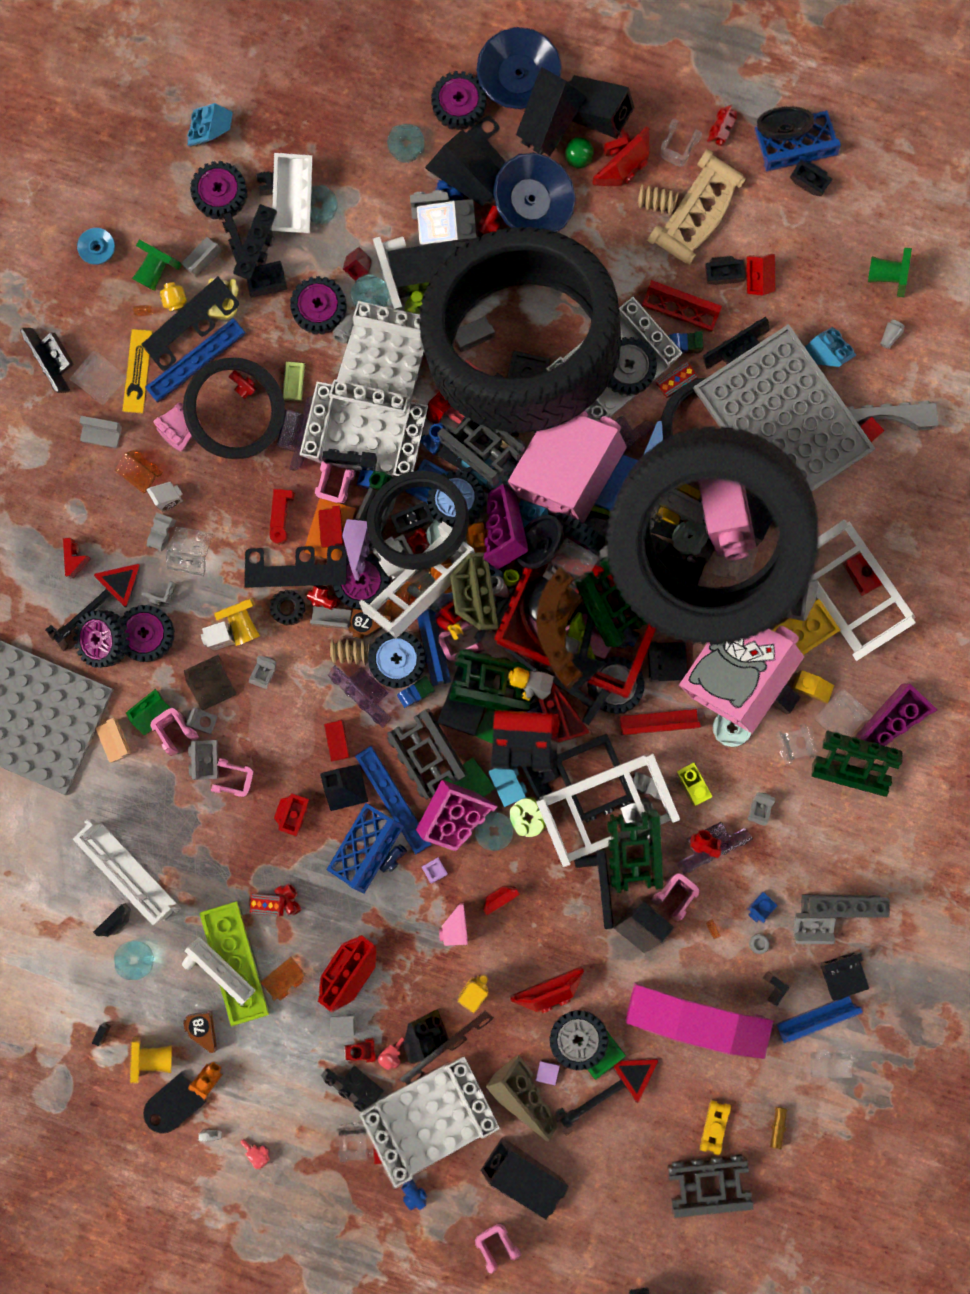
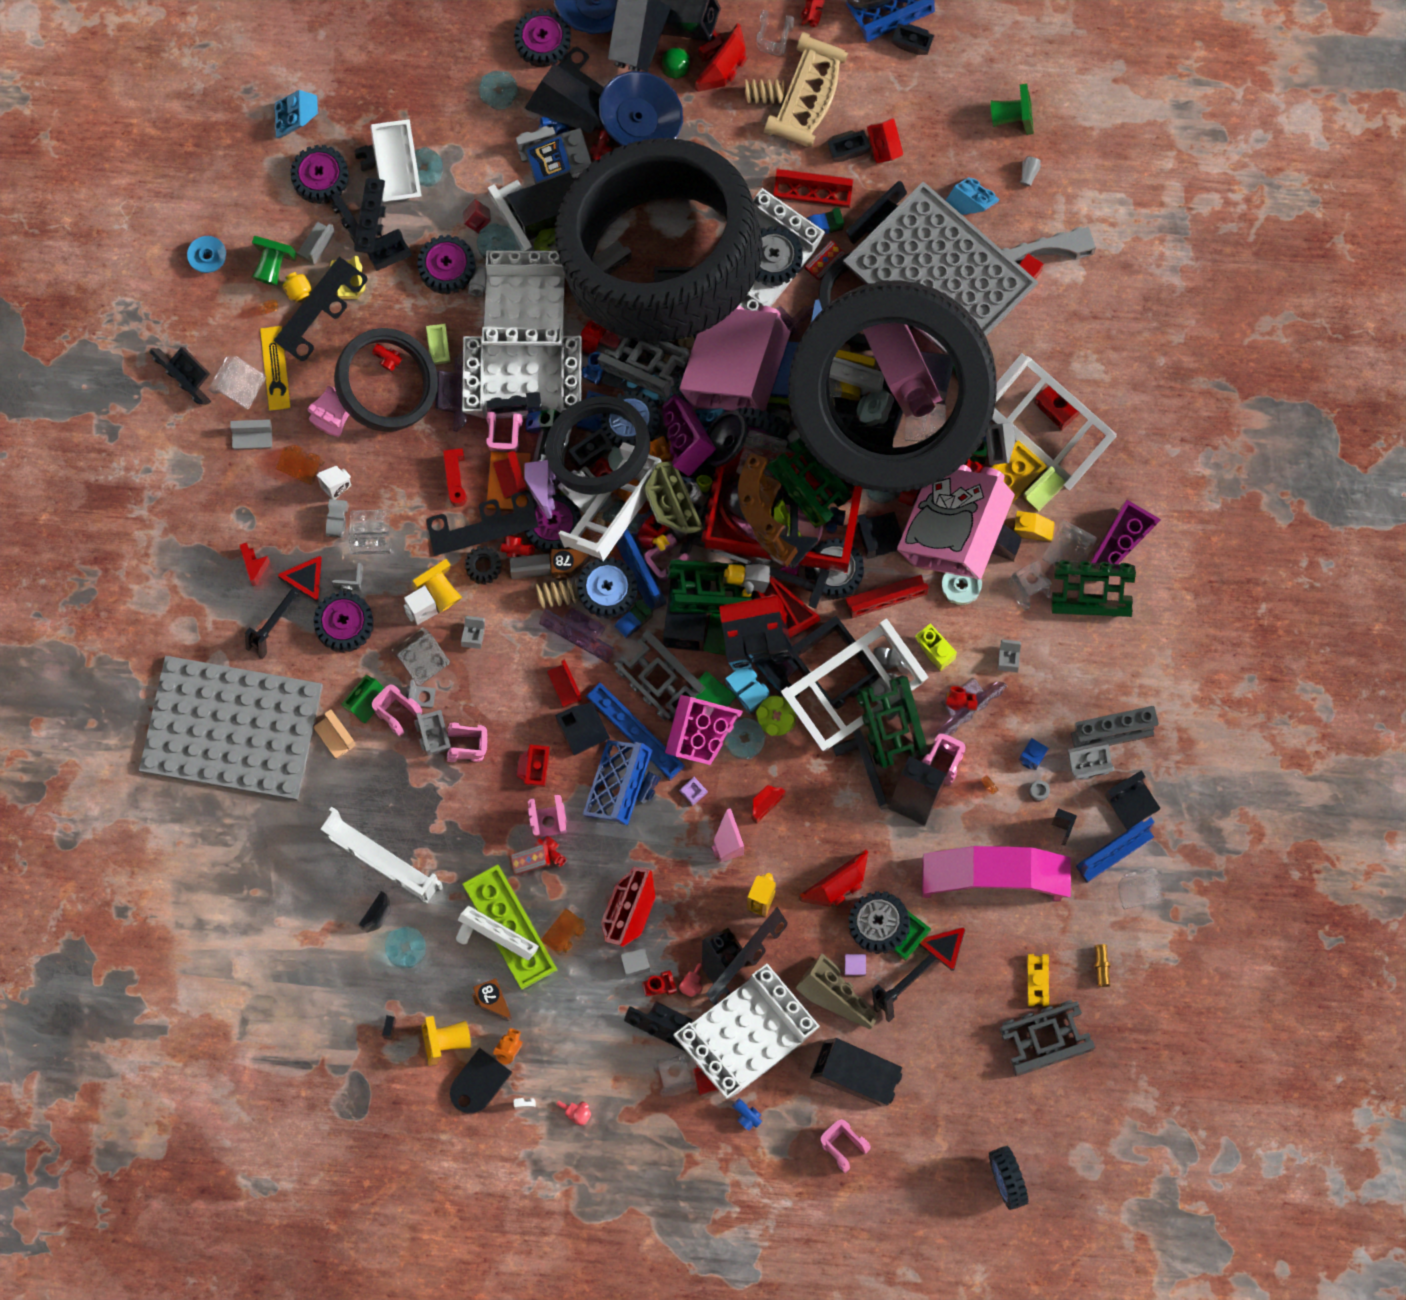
camera: 15 degrees left, 10 degrees down
wheel [73,610,130,668] -> none
blue tile [145,318,246,403] -> none
none -> bright pink piece [528,795,566,838]
none -> yellowish green panel [1024,466,1066,512]

